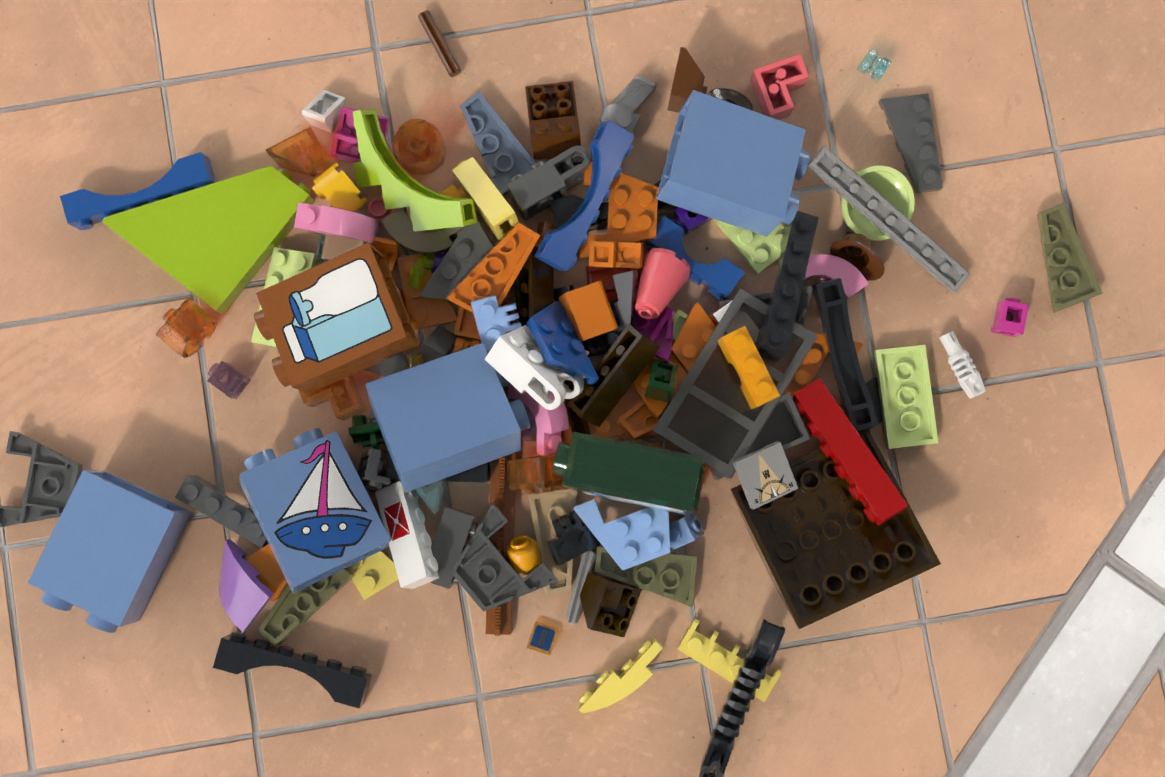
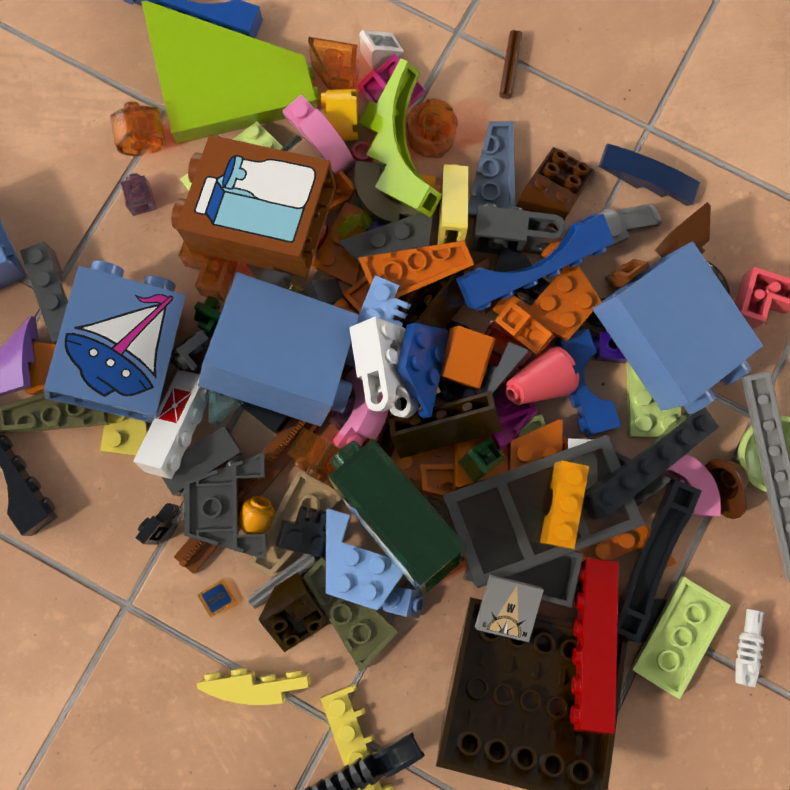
camera: 30 degrees right, 5 degrees down
none -> black hinge [135,503,180,545]
none -> dark blue slope [598,144,700,206]
none -> dark orange slope [605,259,650,287]

